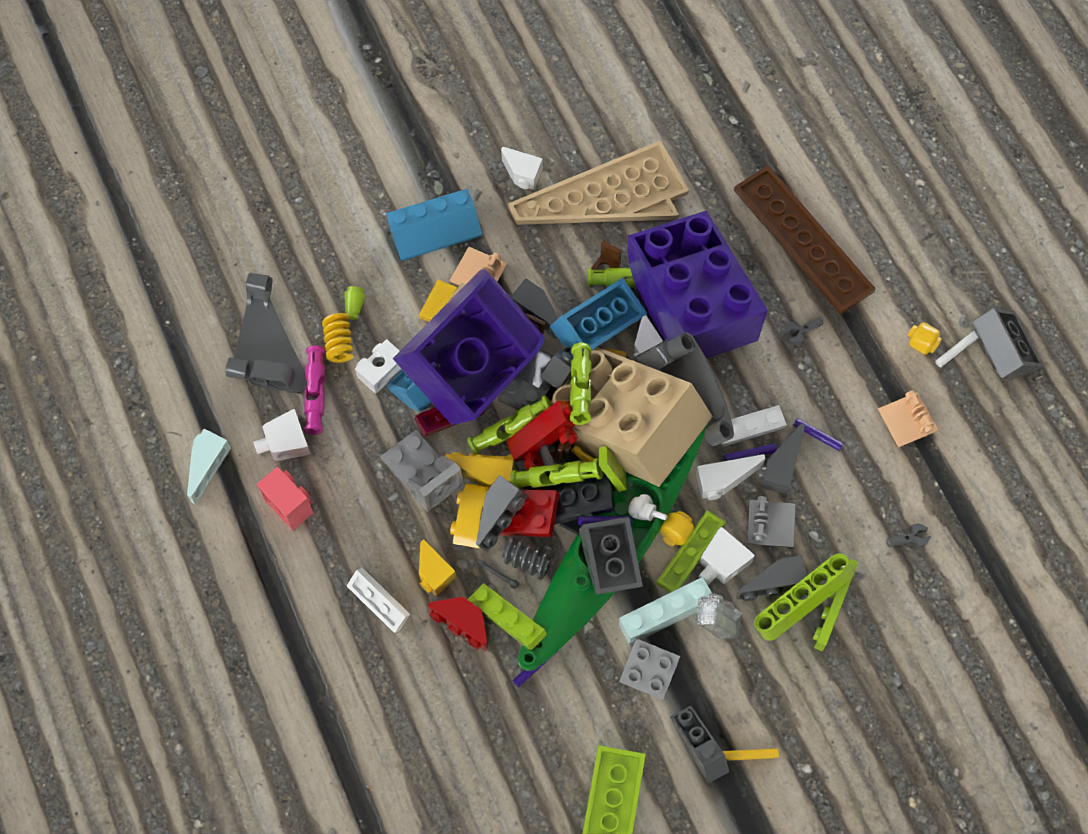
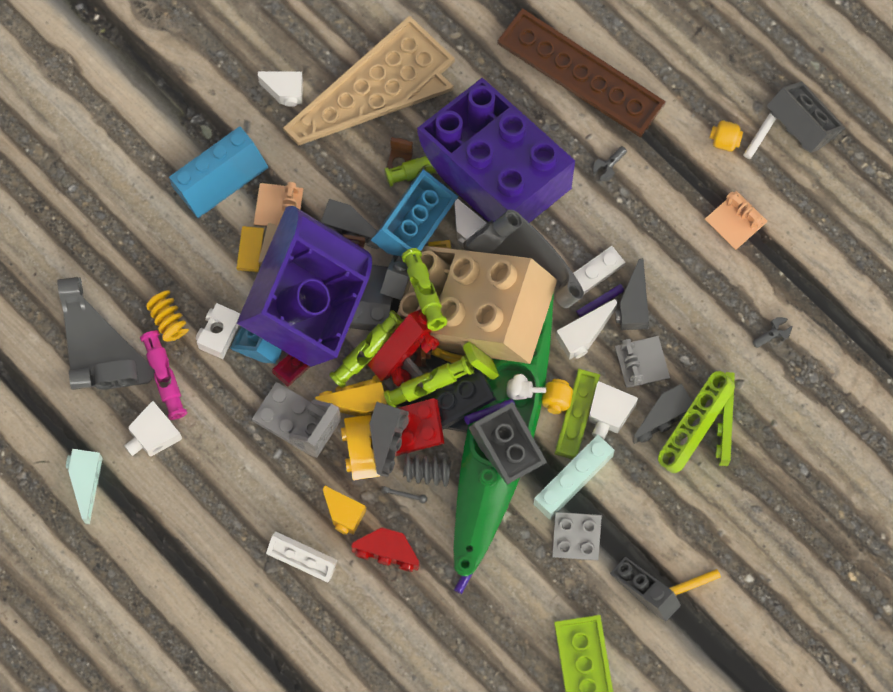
camera: 20 degrees left, 5 degrees up
coral brick [256,467,313,531] -> none
lime cone [344,286,366,320] -> none
lime plate [467,583,547,651] -> none
clear brick [695,594,742,639] -> none
dark purple piece [793,418,844,451] -> none

